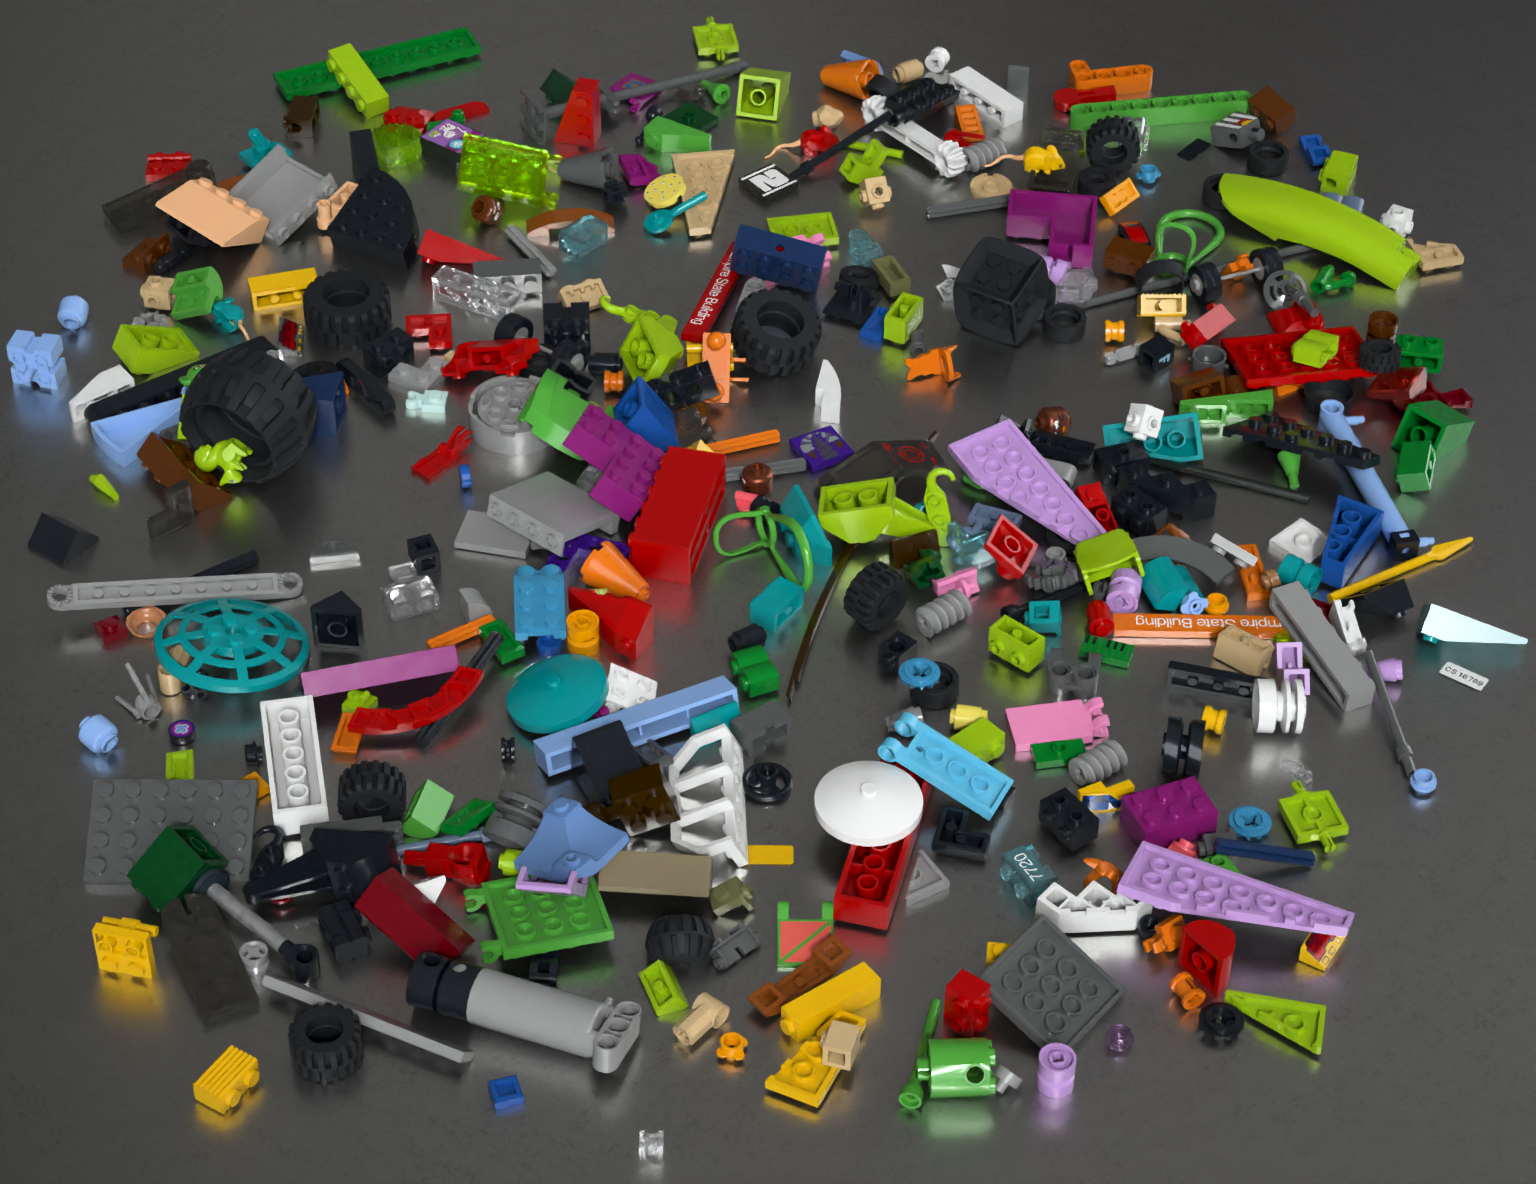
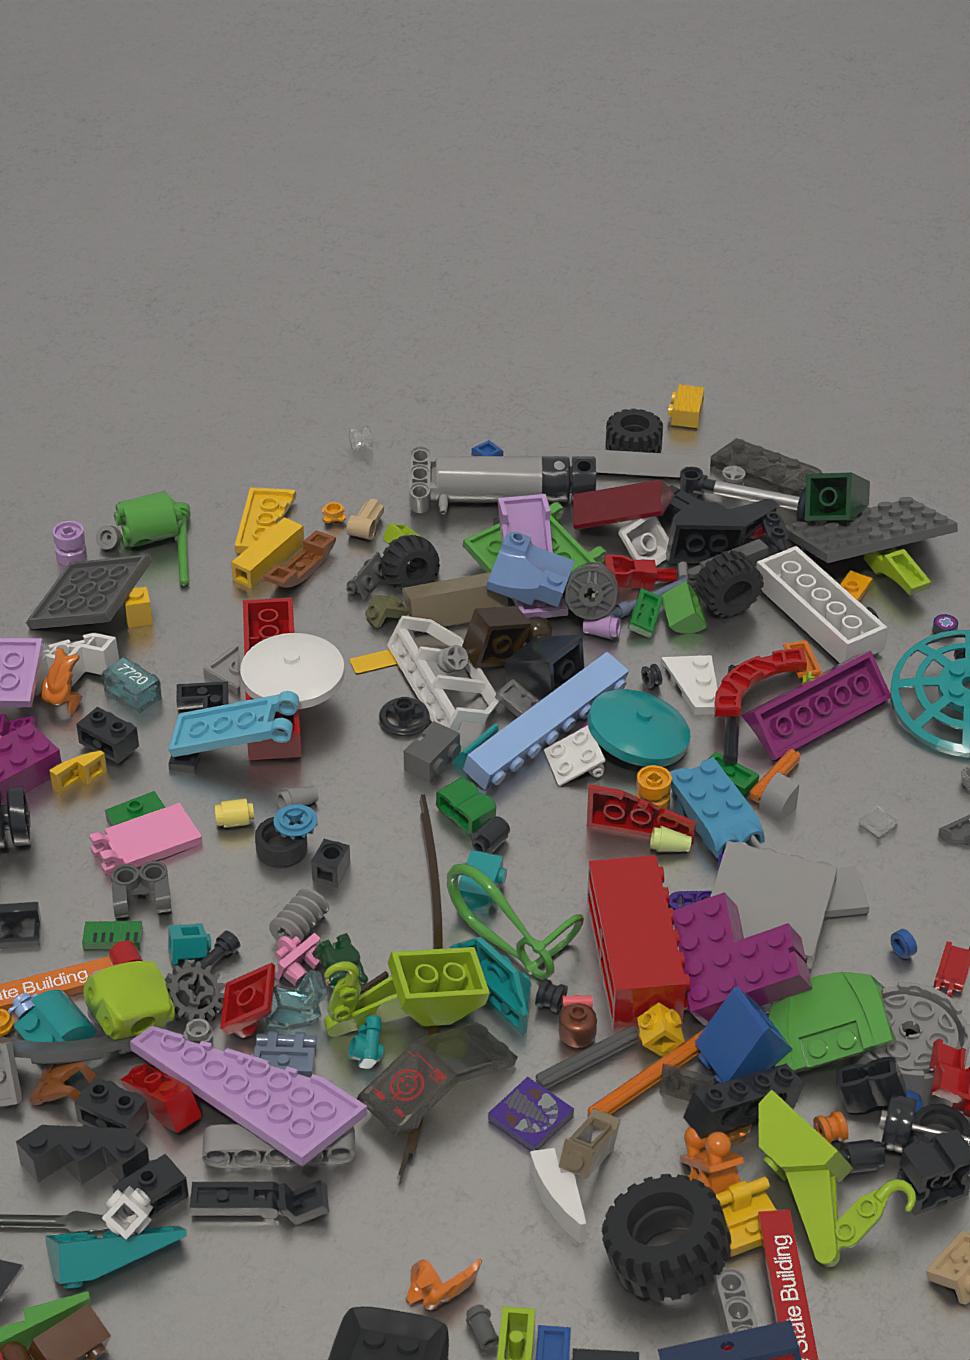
camera: 160 degrees right, 0 degrees up
yellow plate [92,916,159,979] -> none
black slope [310,590,366,650] -> none
clear brick [381,576,440,621] -> none
black brick [407,533,441,576] -> none
orange cone [579,540,650,601] -> none
flag [777,901,833,968] -> none
tan brick [820,1020,861,1071] -> none
black tyre [843,561,910,631] -> none
red brick [943,968,992,1038] -> none
lime brick [949,717,1005,763] -> none
lime brick [988,615,1046,673] -> none
copper head [1034,406,1071,436] -> none
light grey piece [1068,739,1128,786] -> none
clear purple plate [1105,1024,1134,1052] -> none
none -> light grey wheel [436,645,468,673]
none -> dark tan window [558,1108,621,1179]
none -> white wing [661,655,718,715]

